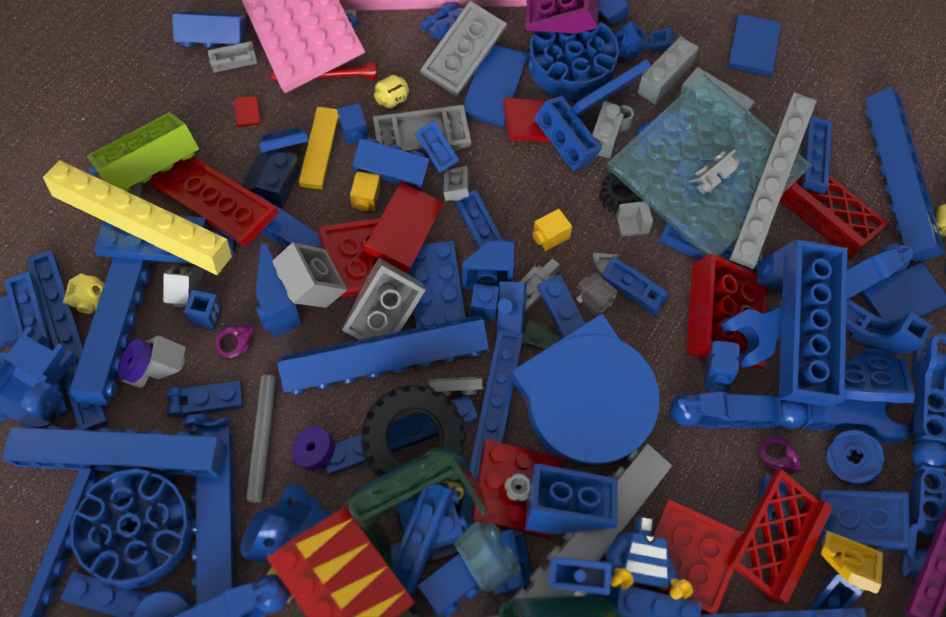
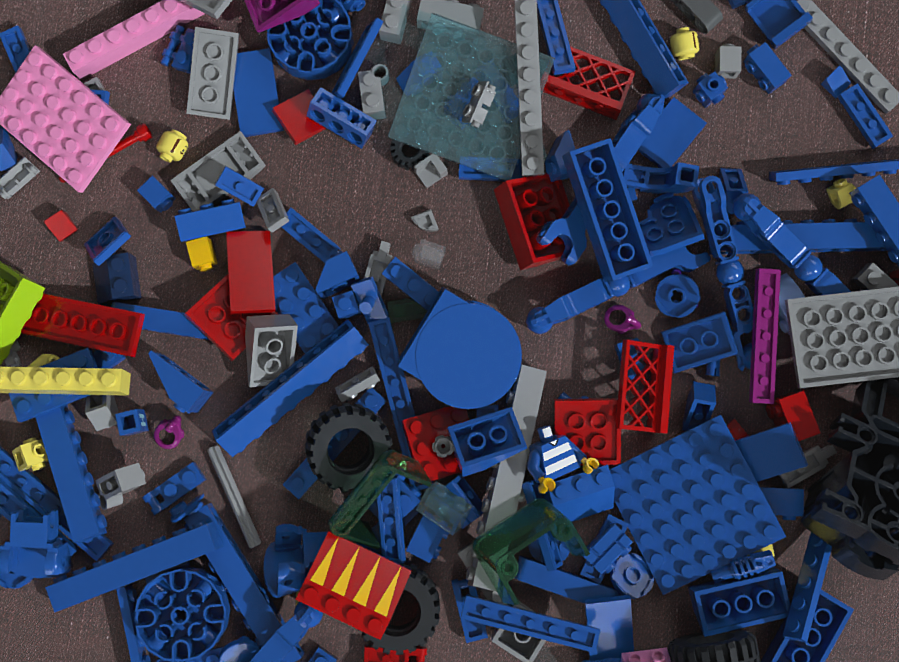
camera: 20 degrees left, 20 degrees up
dark purple piece [118,339,152,383] -> none
light grey brick [272,242,347,308] -> none
dark purple piece [292,427,335,471] -> none
yellow tile [299,107,339,190] -> none
yellow brick [532,209,572,251] -> none
blue slope [548,557,612,595] -> none
blue plate [599,256,669,316] -> none
blue brick [703,341,740,392] -> none
yellow plate [821,531,883,594] -> none

